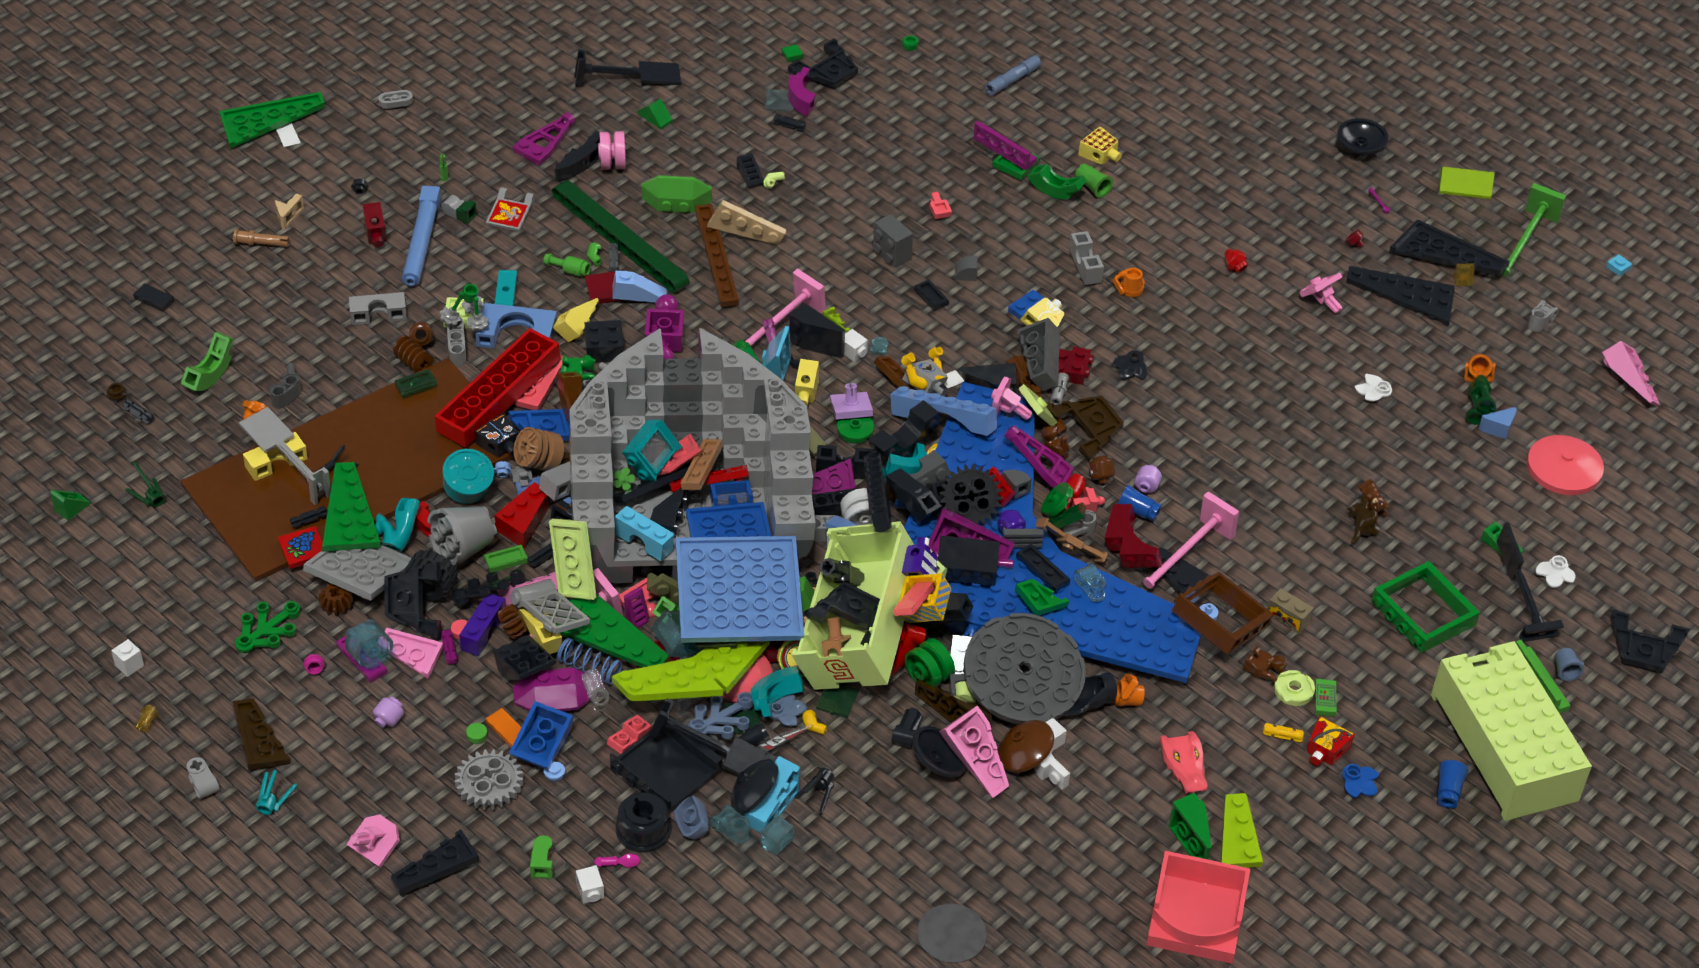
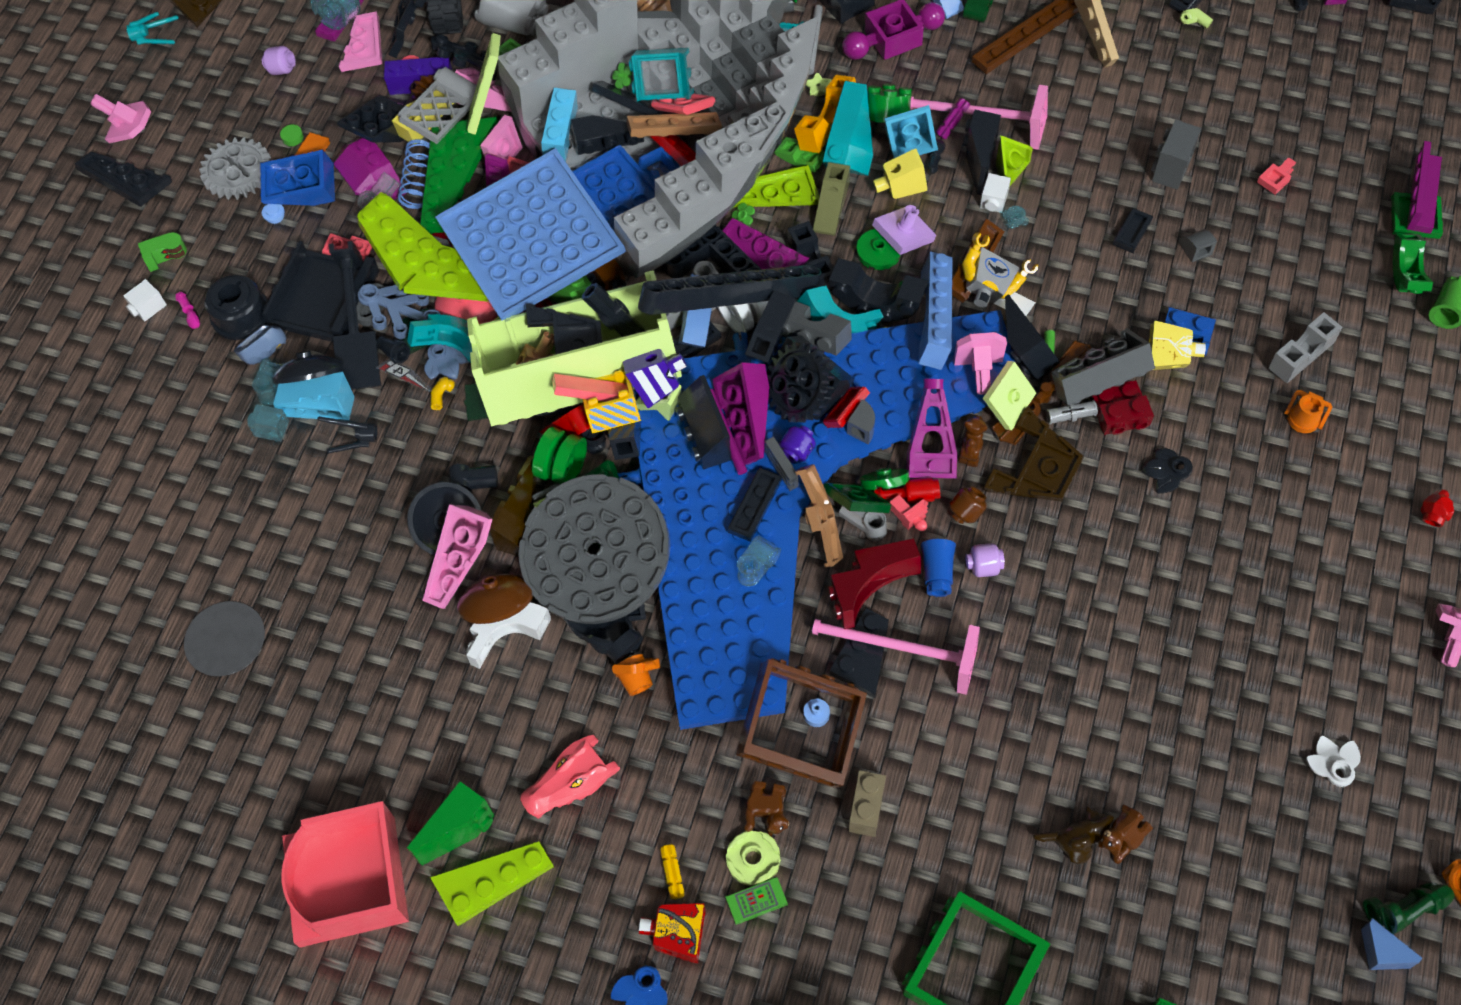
camera: 70 degrees right, 15 degrees up
magenta axle [441,629,457,665] -> none
green wing [1015,579,1069,616] -> none

